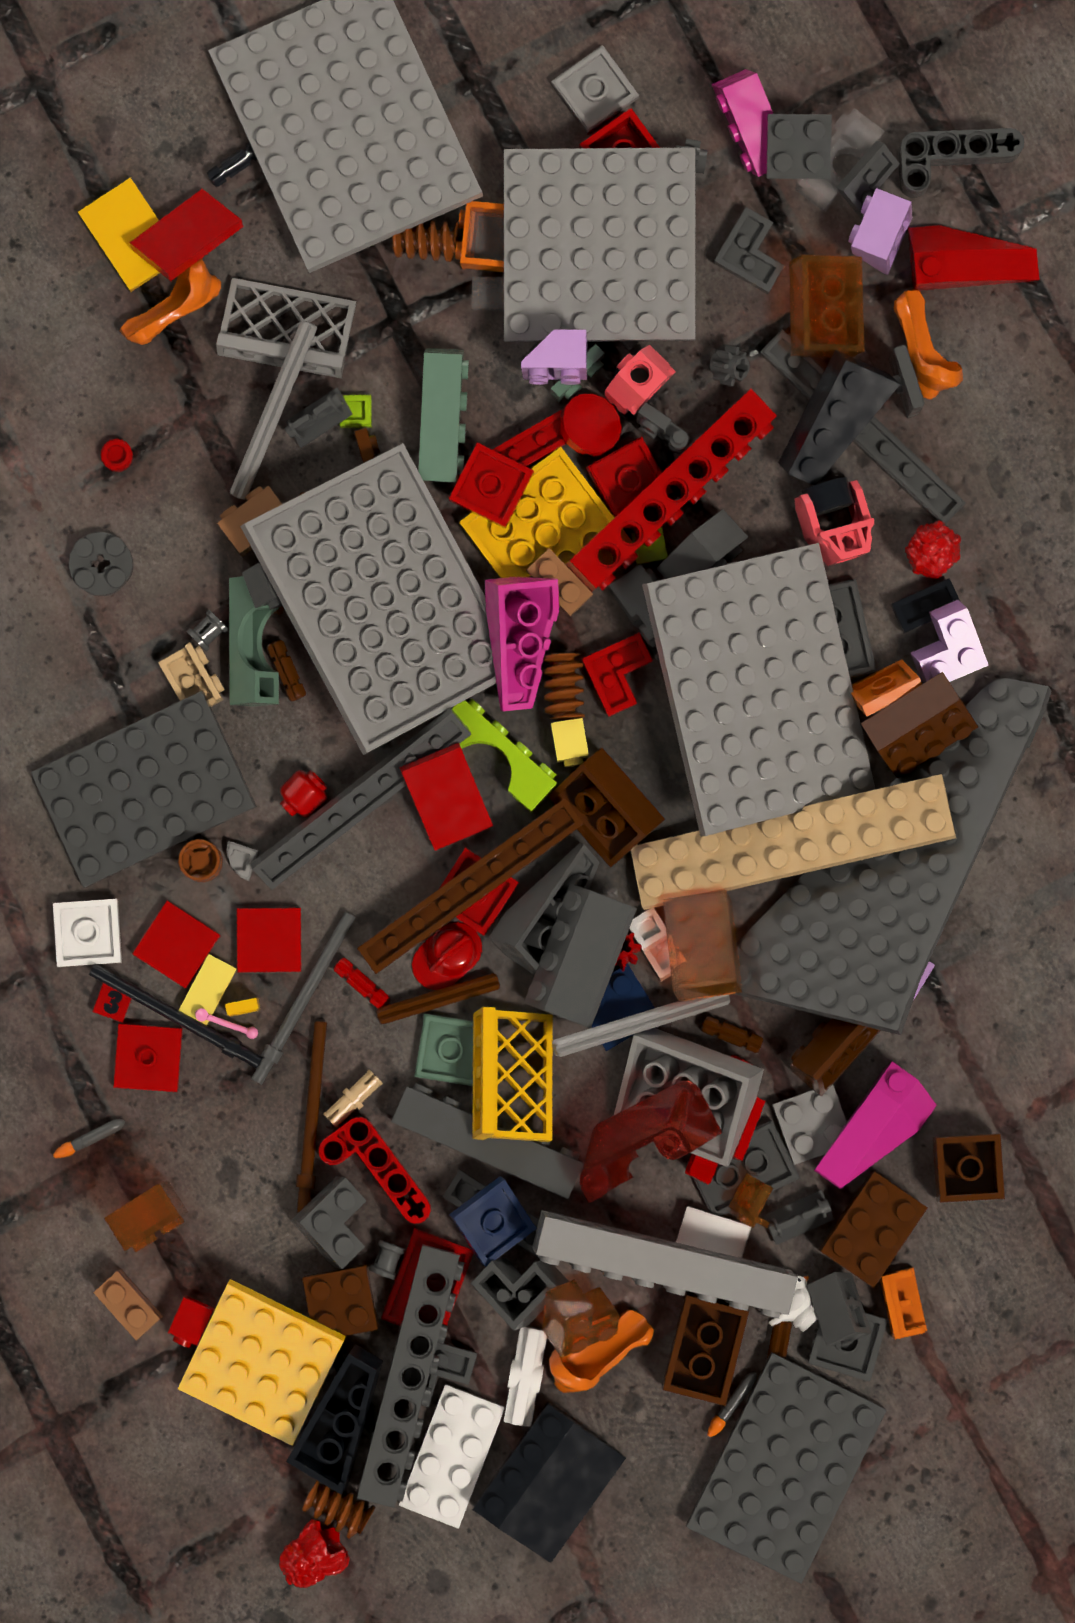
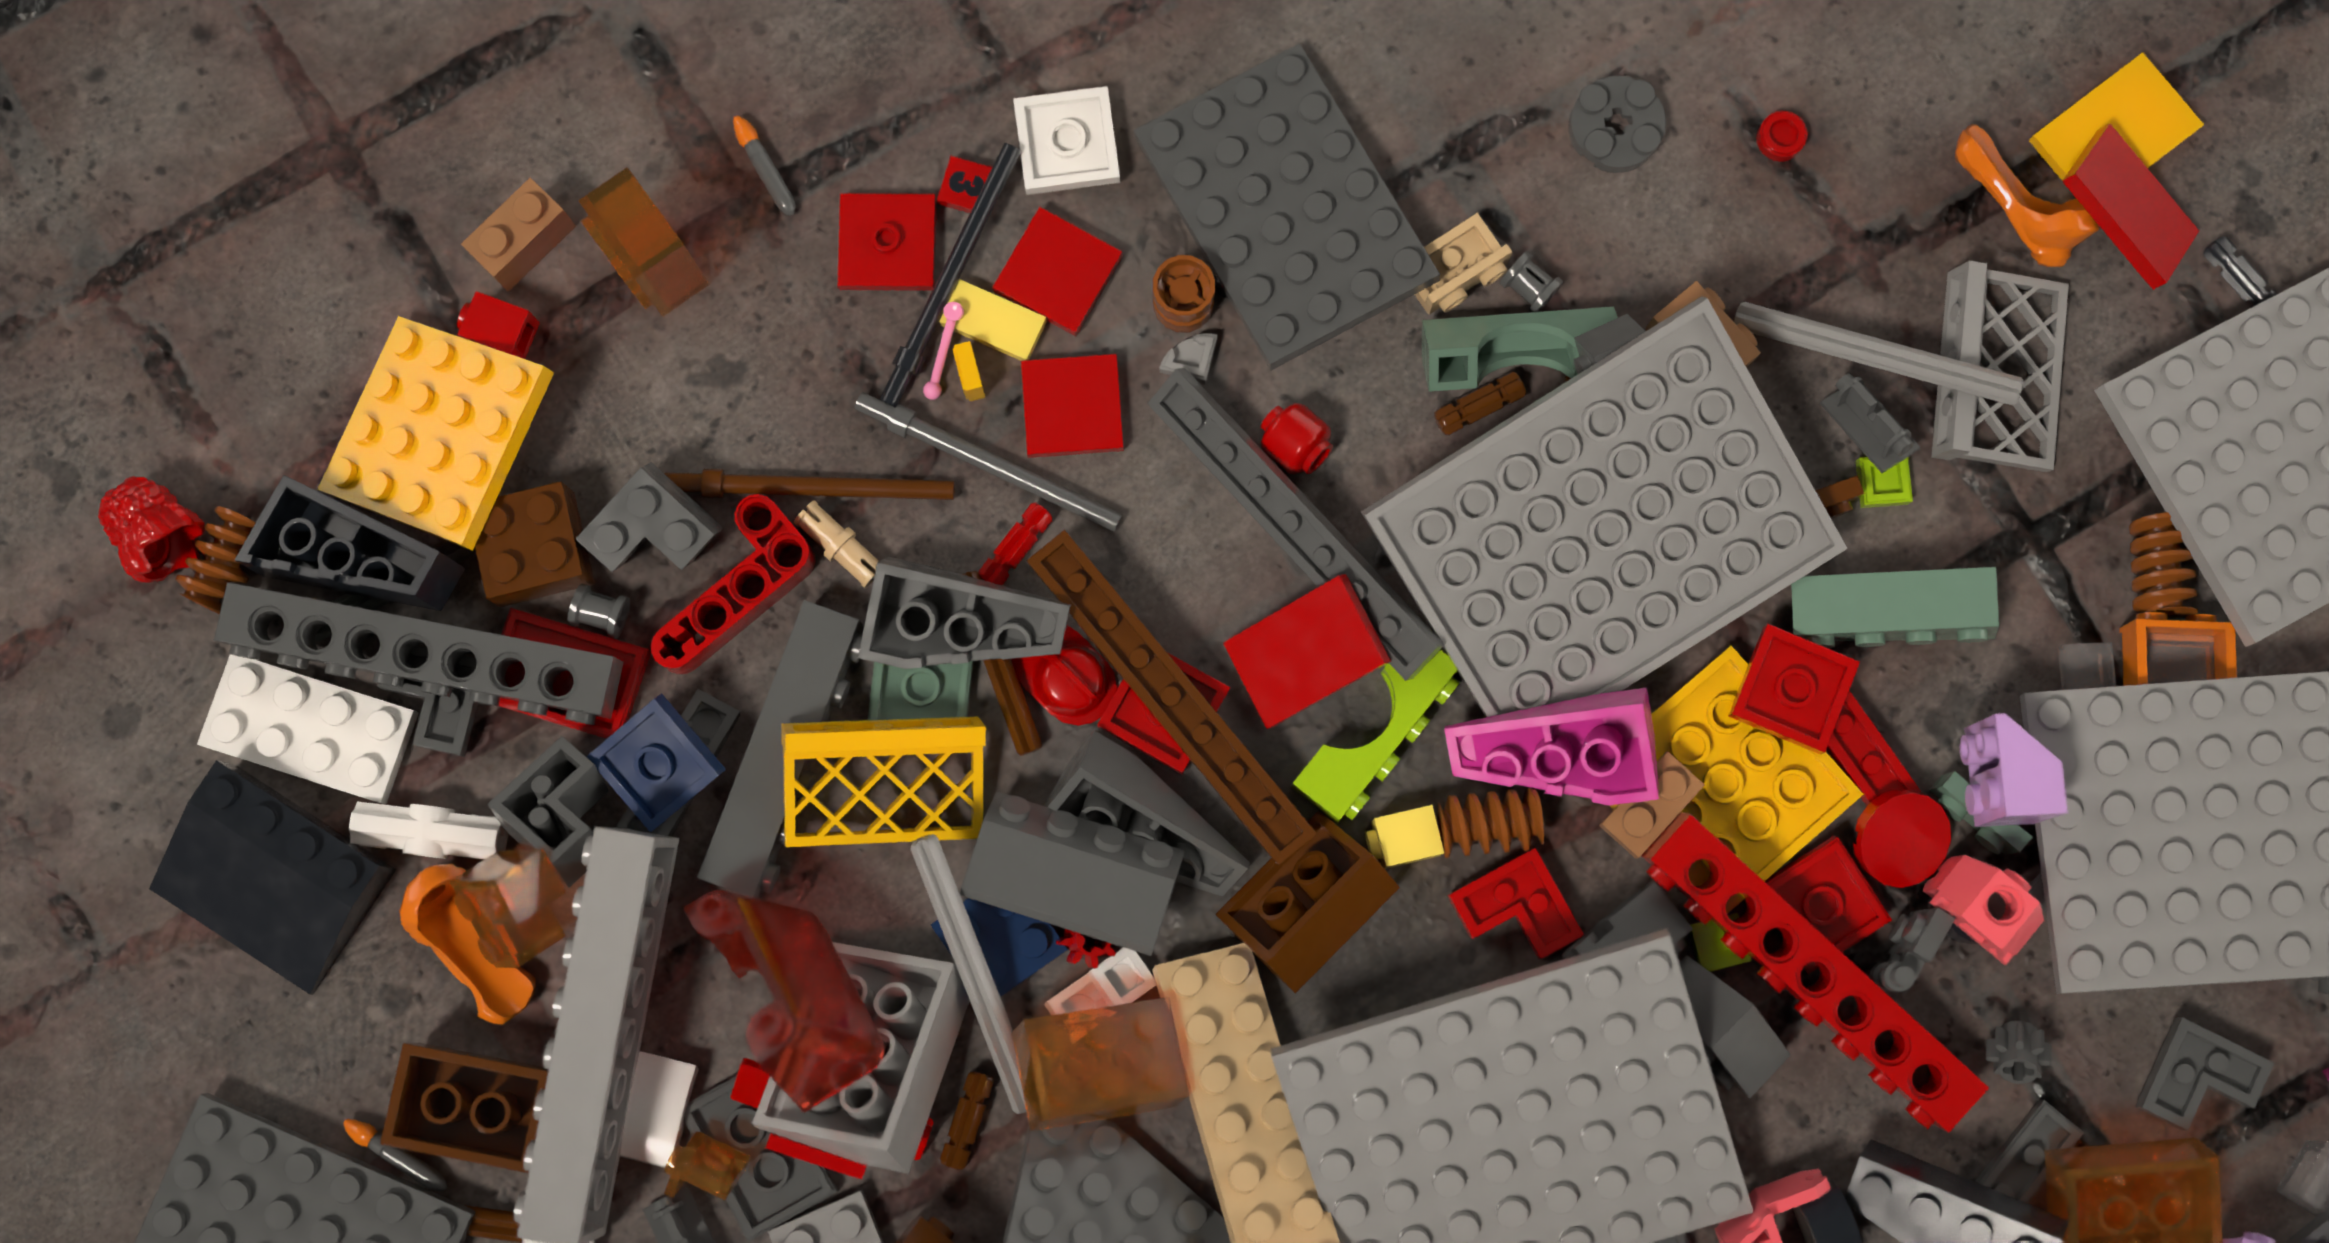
camera: 90 degrees right, 5 degrees down
none -> dark grey wedge [858,557,1071,669]

